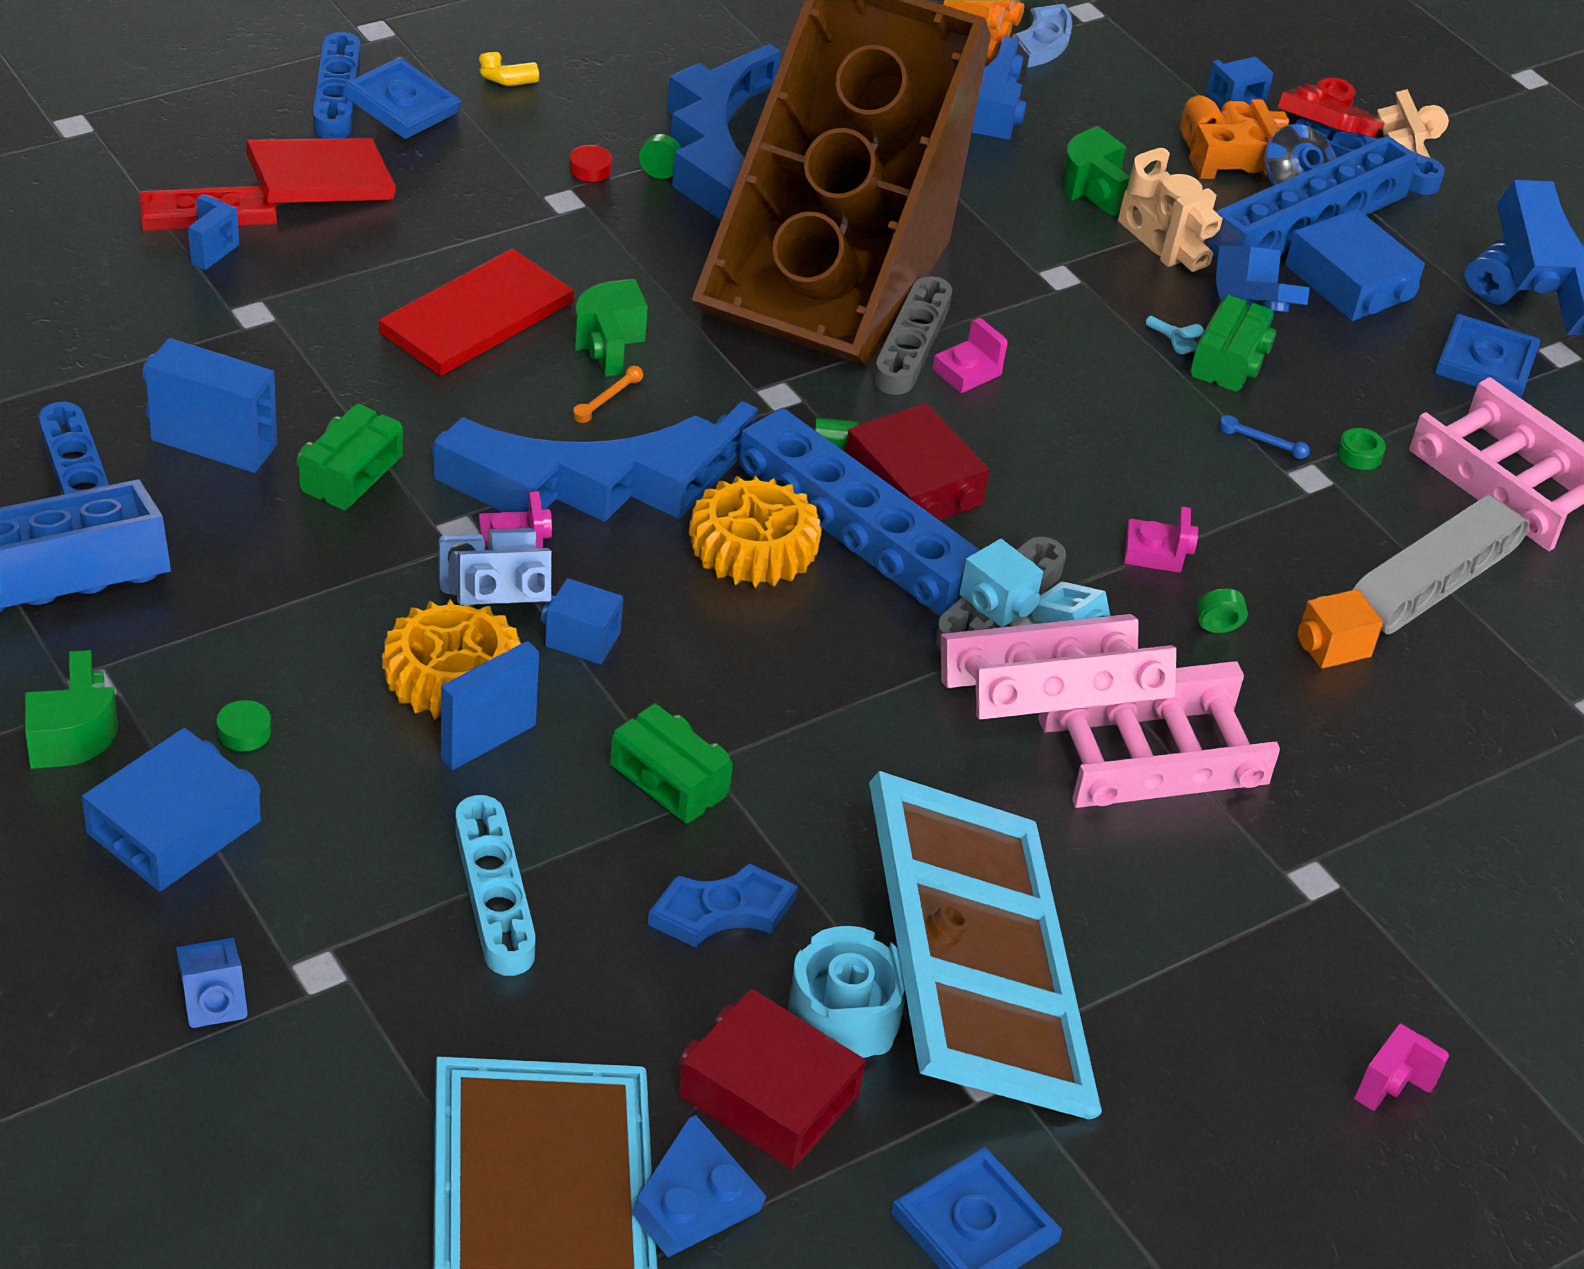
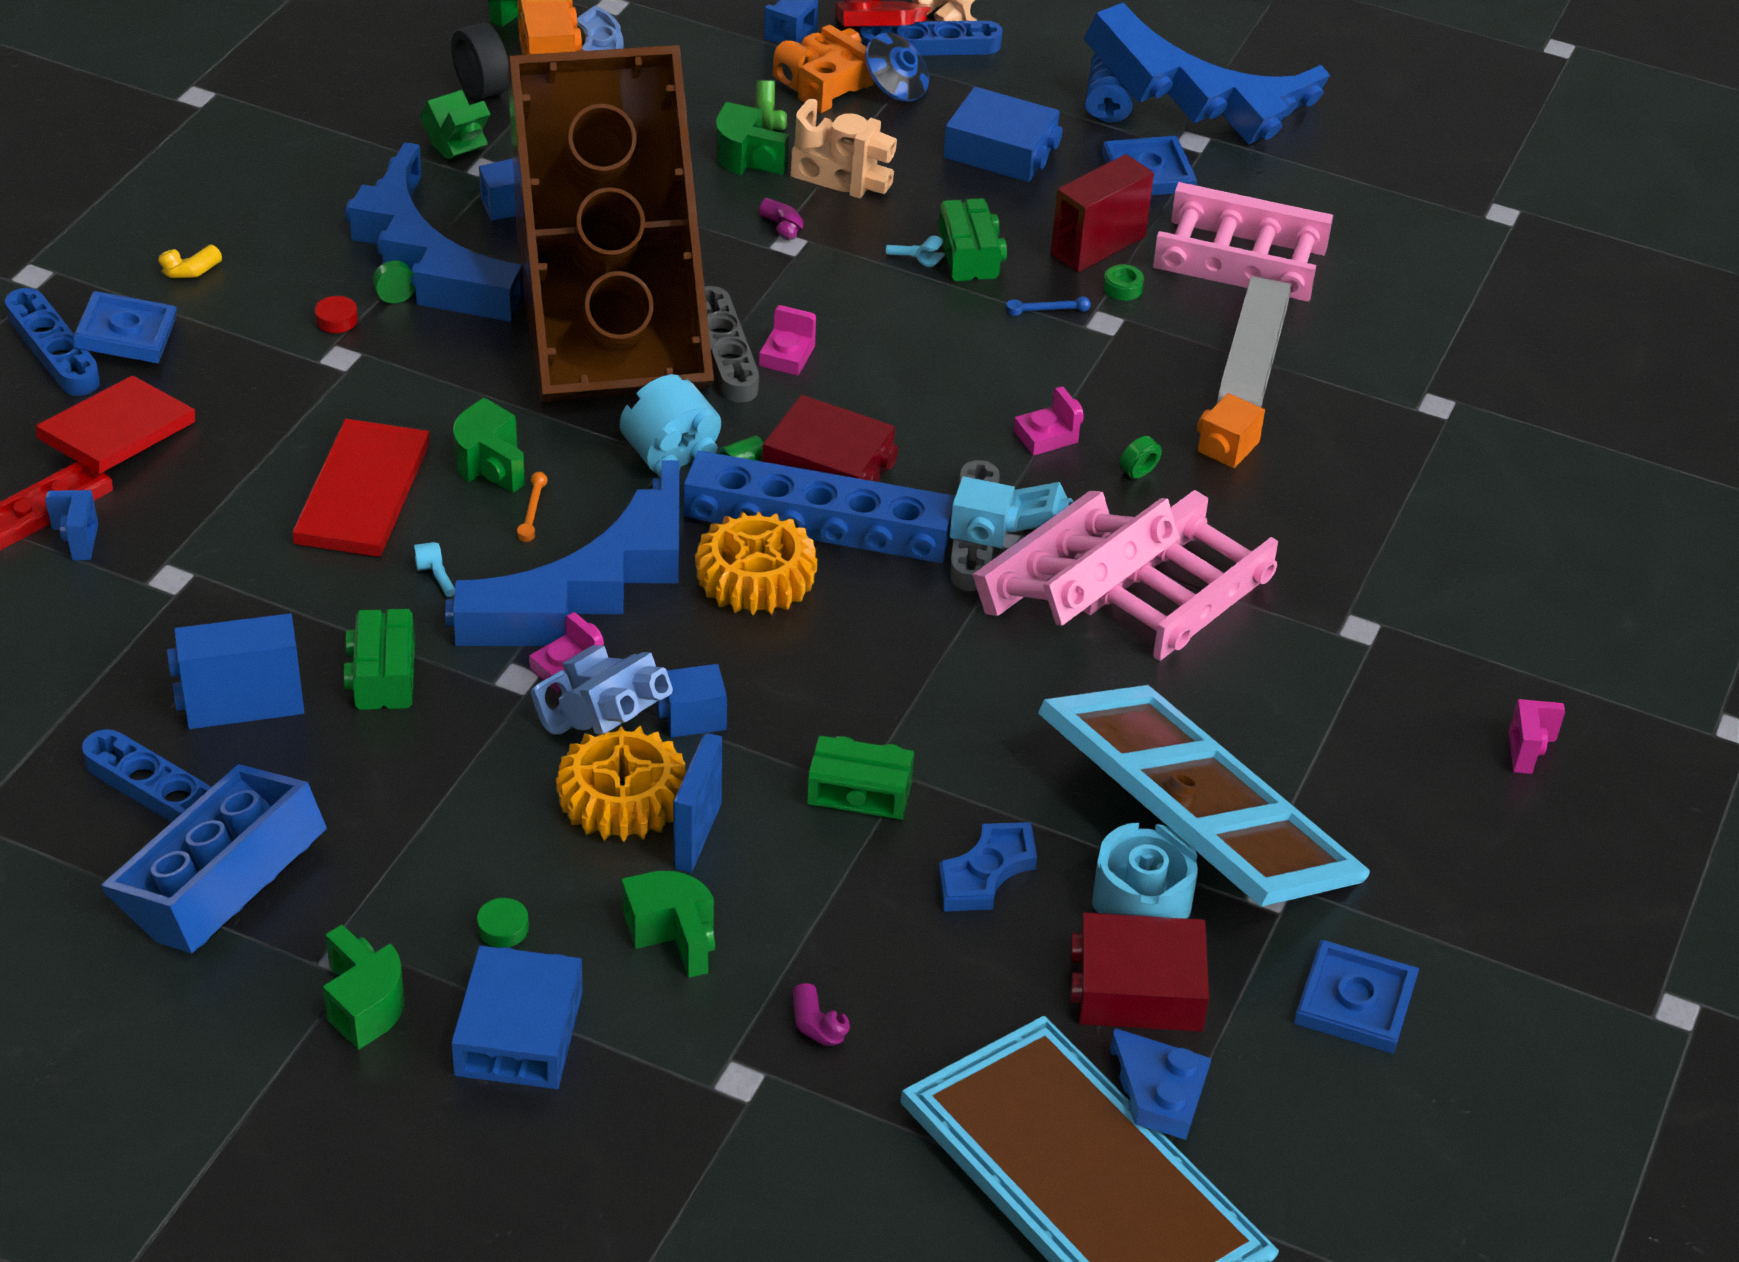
camera: 30 degrees left, 0 degrees up
bracket [176,938,248,1028] -> none
medium azure beam [455,795,535,976] -> none
blue brick [1207,136,1418,262] -> none
blue brick [1216,245,1310,320] -> none
none -> medium azure hand [414,542,455,597]
none -> medium azure brick [620,374,721,478]
none -> green brick [622,871,715,978]
none -> bright green arm [756,80,787,131]
none -> magenta arm [759,198,804,240]
none -> magenta arm [792,983,850,1046]
none -> dark red brick [1050,154,1154,273]

